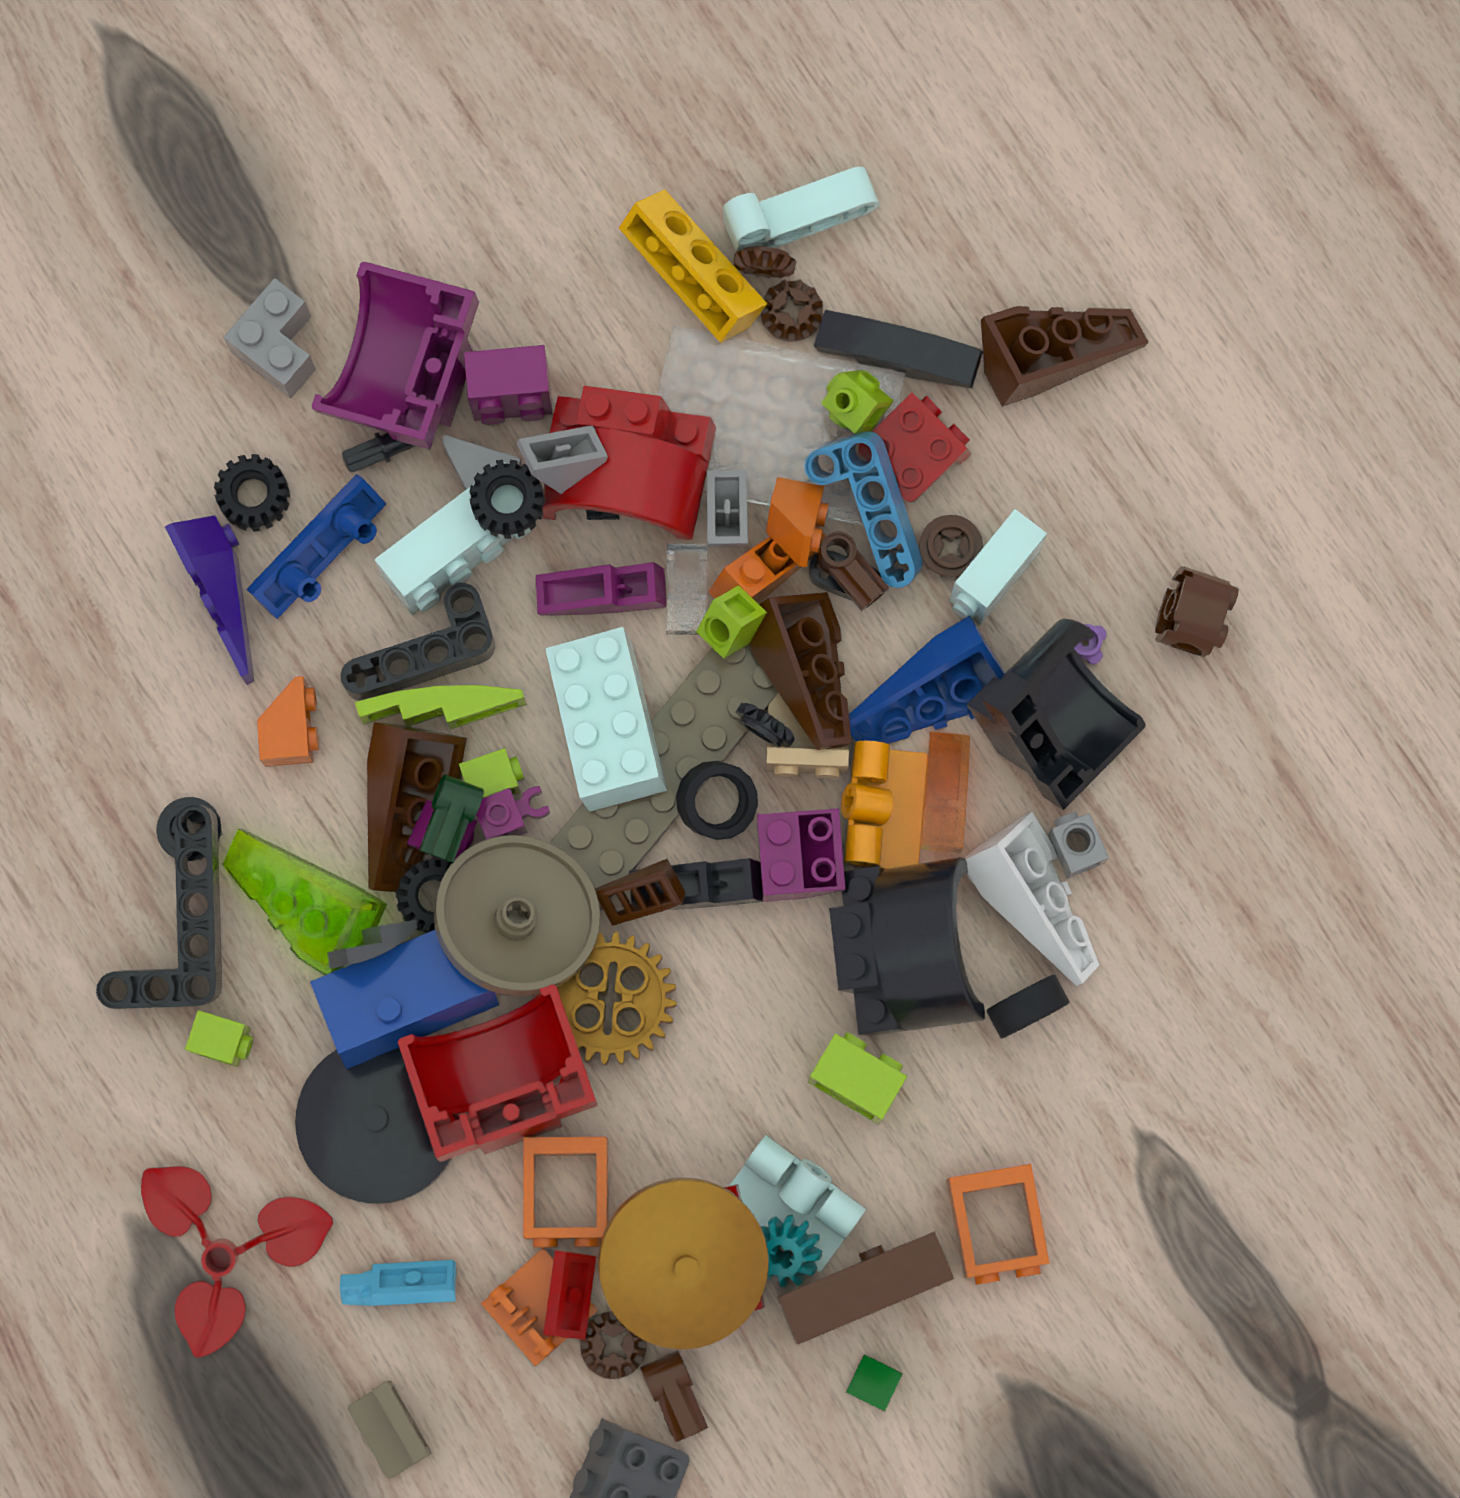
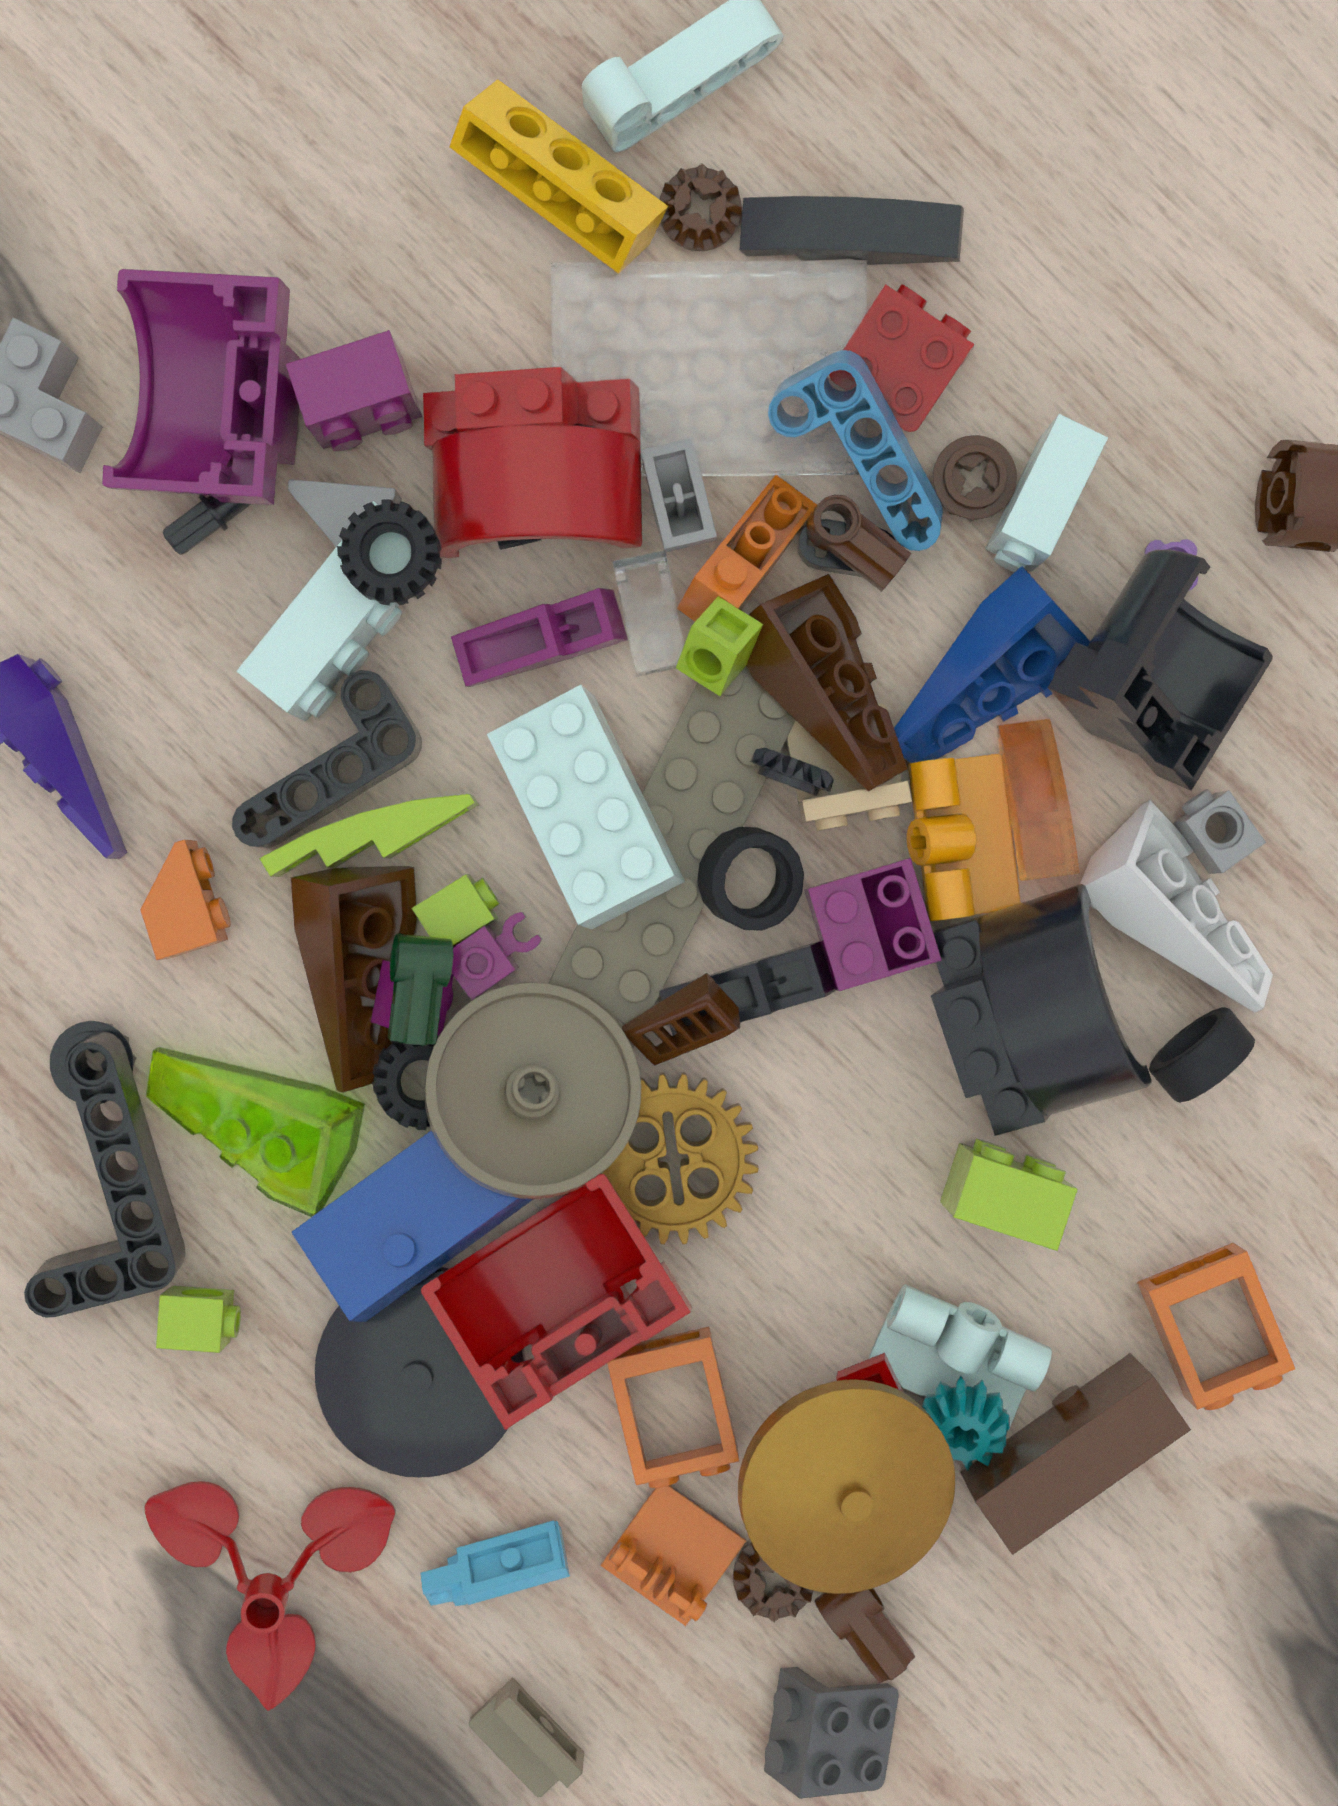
camera: 15 degrees left, 10 degrees up
black tyre [214,454,290,532] -> none
blue plate [246,474,387,619] -> none
dark grey slope [327,920,418,969] -> none
light grey slope [517,425,608,494] -> none
red plate [543,1250,597,1340] -> none
reddish brown gear [734,246,797,278] -> none
orange slope [766,477,829,567] -> none
lime brick [821,370,894,434] -> none
green slope [846,1354,903,1412] -> none
reddish brown wedge [981,306,1149,407] -> none

